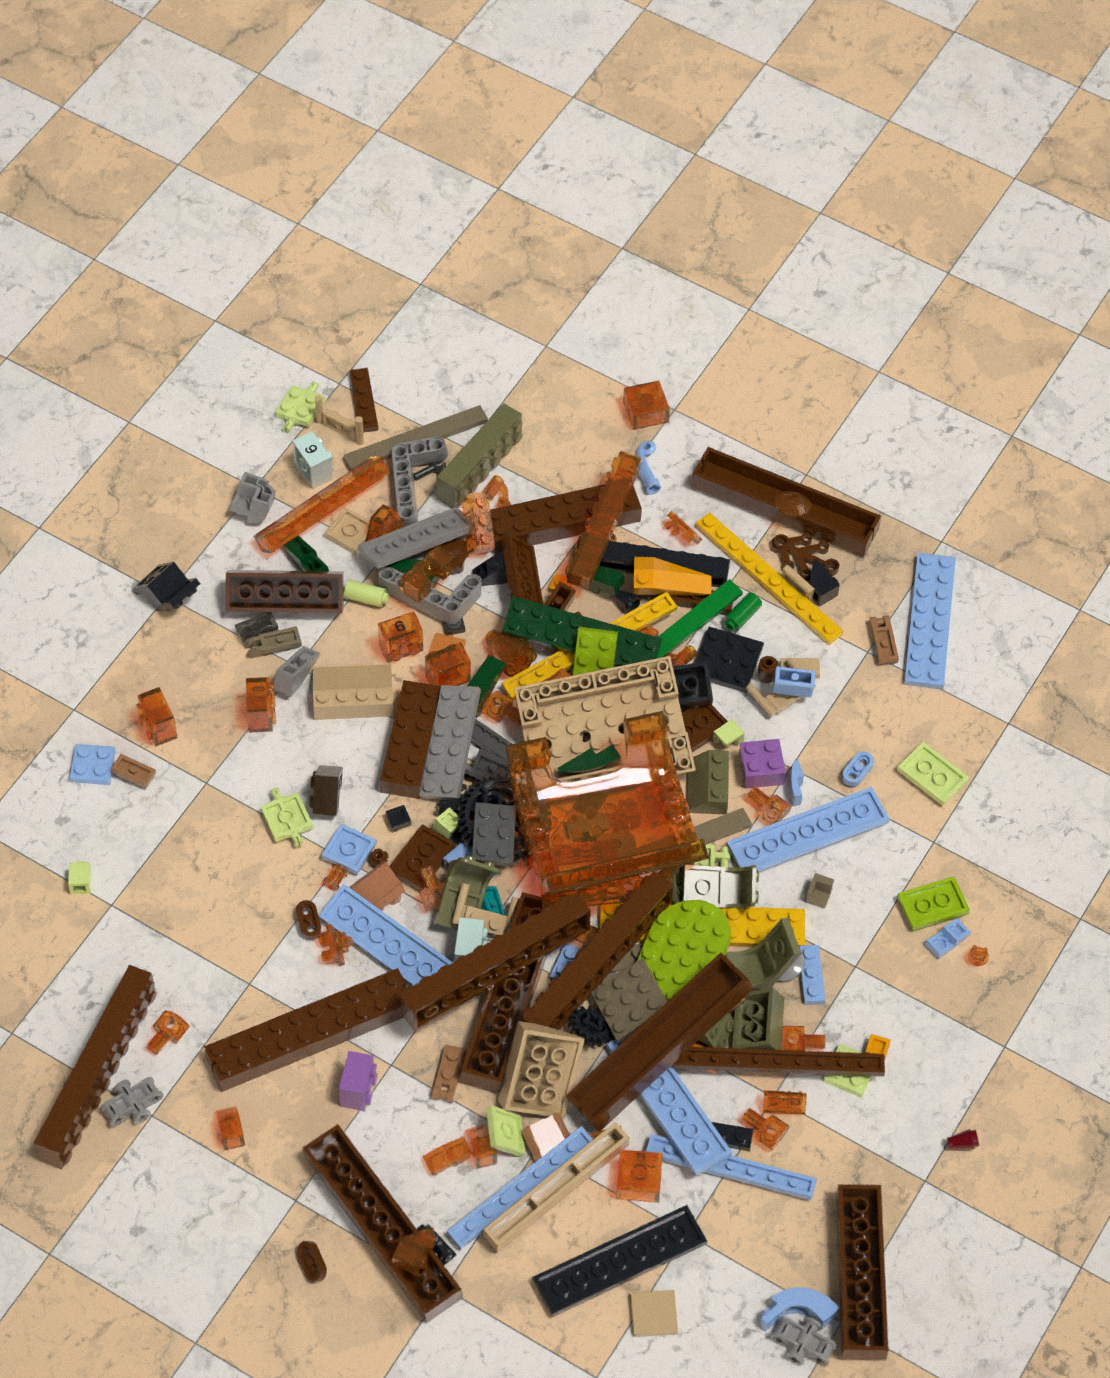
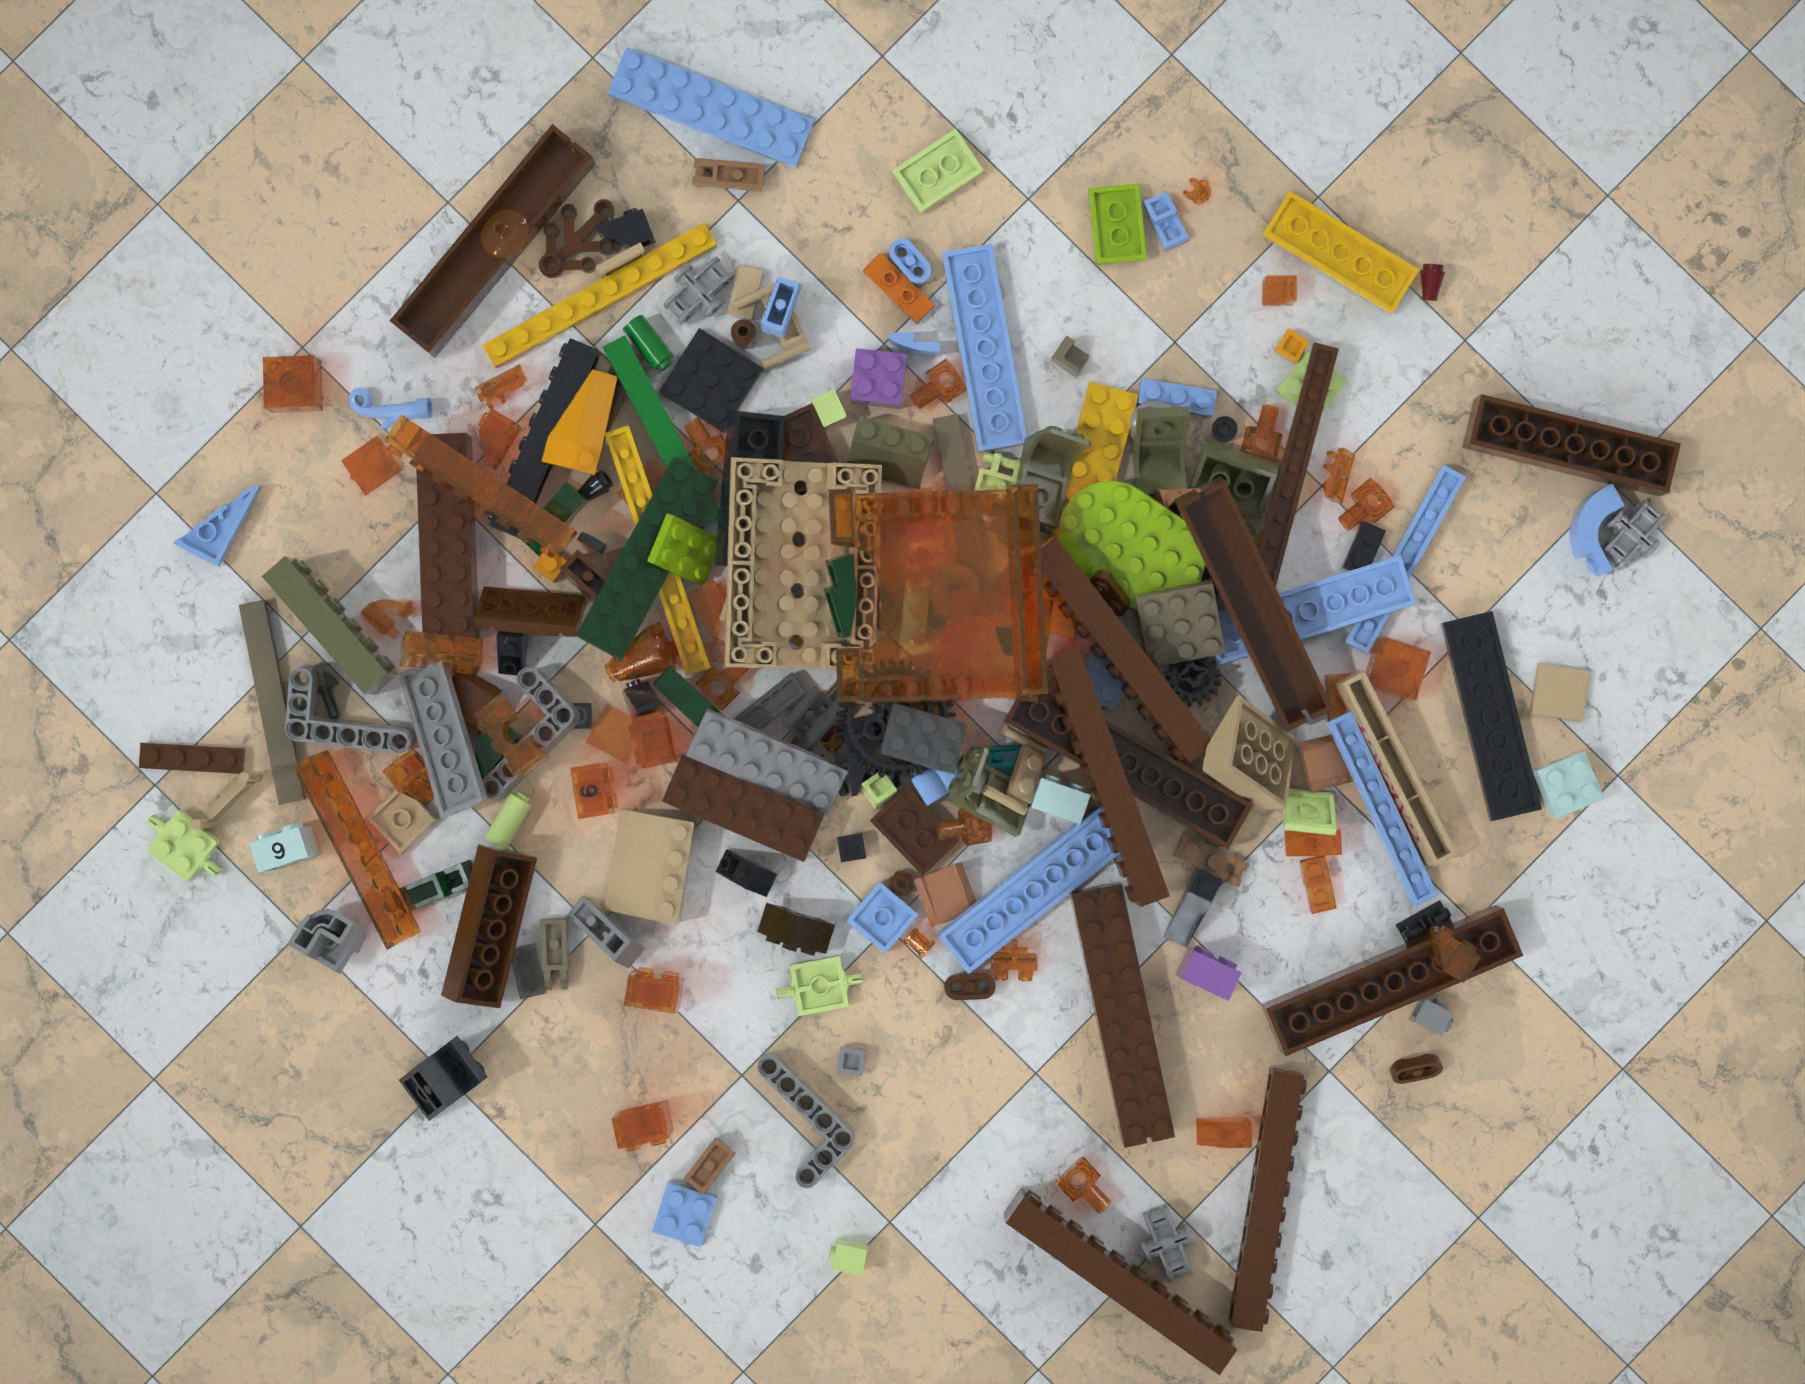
camera: 80 degrees left, 30 degrees up
none -> light blue wing [173,485,261,567]
none -> clear orange piece [341,435,402,495]
none -> clear orange slope [478,408,522,471]
none -> pearl dark grey tile [577,532,607,554]
none -> black slope [622,679,661,720]
none -> light grey axle [663,257,735,325]
none -> black slope [716,849,777,897]
none -> light grey beam [757,1052,855,1188]
none -> light grey plate [837,1046,866,1076]
none -> orange plate [863,252,935,324]
none -> reddish brown plate [1090,570,1130,616]
none -> slope [1163,867,1223,947]
none -> black plate [1212,416,1238,442]
none -> reddish brown brick [1228,1067,1307,1332]
none -> yellow plate [1262,191,1419,314]
none -> clear orange panel [1262,275,1297,306]
none -> light grey brick [1409,998,1454,1036]
none -> light aqua brick [1532,751,1604,819]

